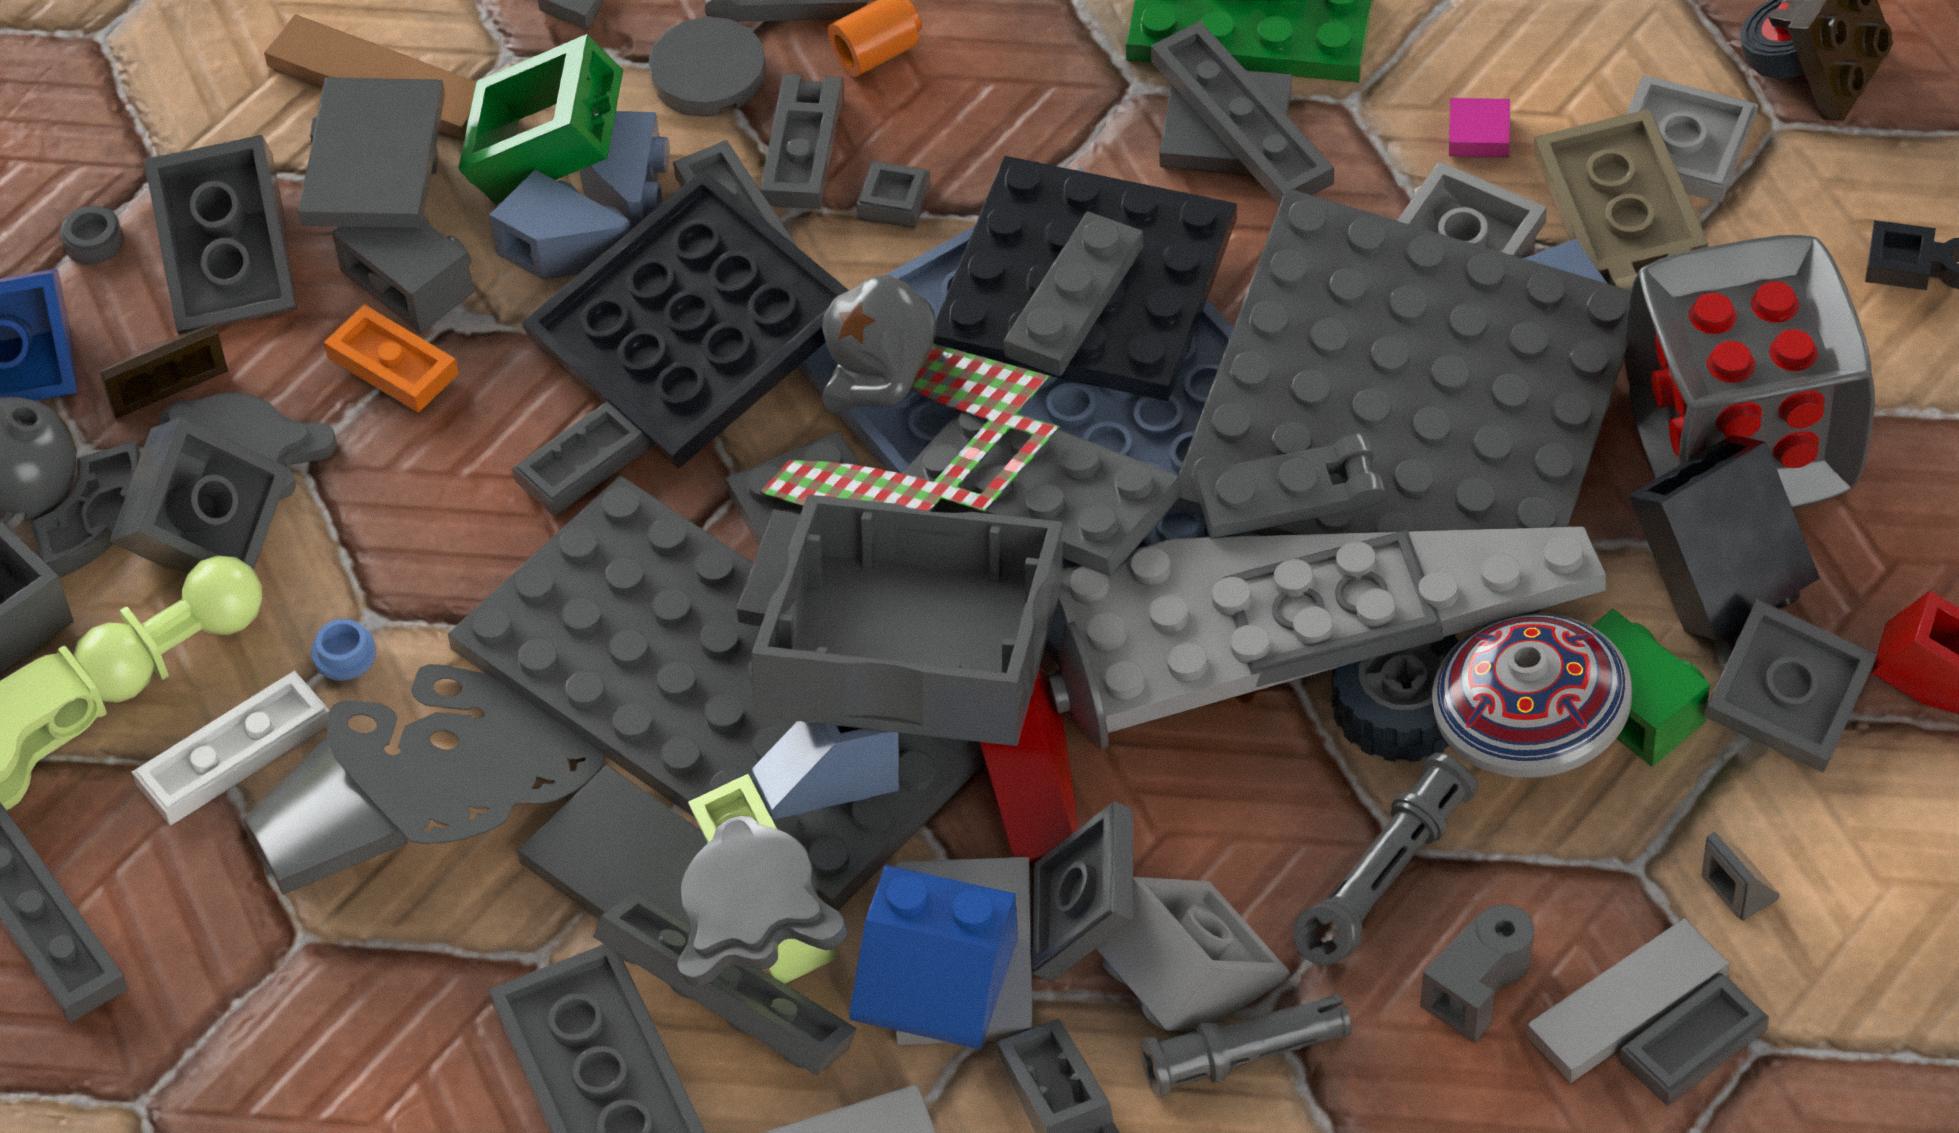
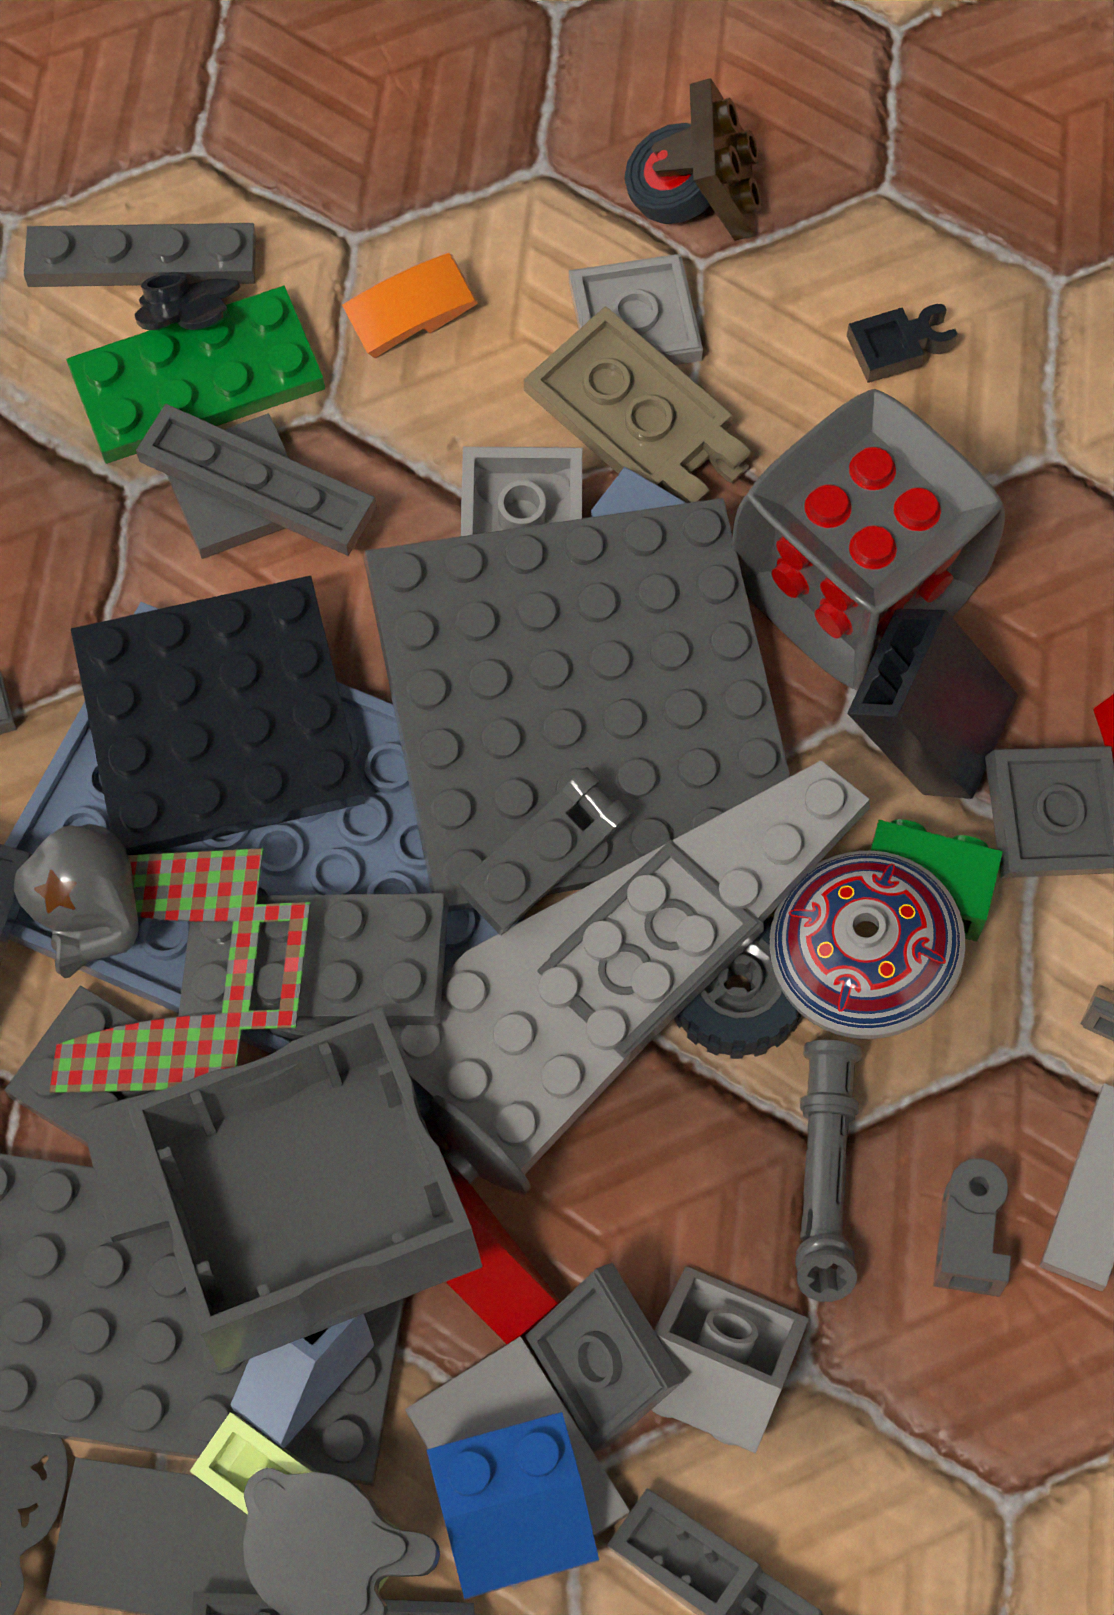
camera: 35 degrees left, 15 degrees up
dark grey plate [1004,211,1143,377] -> none
dark grey pin [1140,993,1351,1098] -> none
dark pink tile [1449,98,1510,158] -> none
none -> orange slope [342,253,478,358]

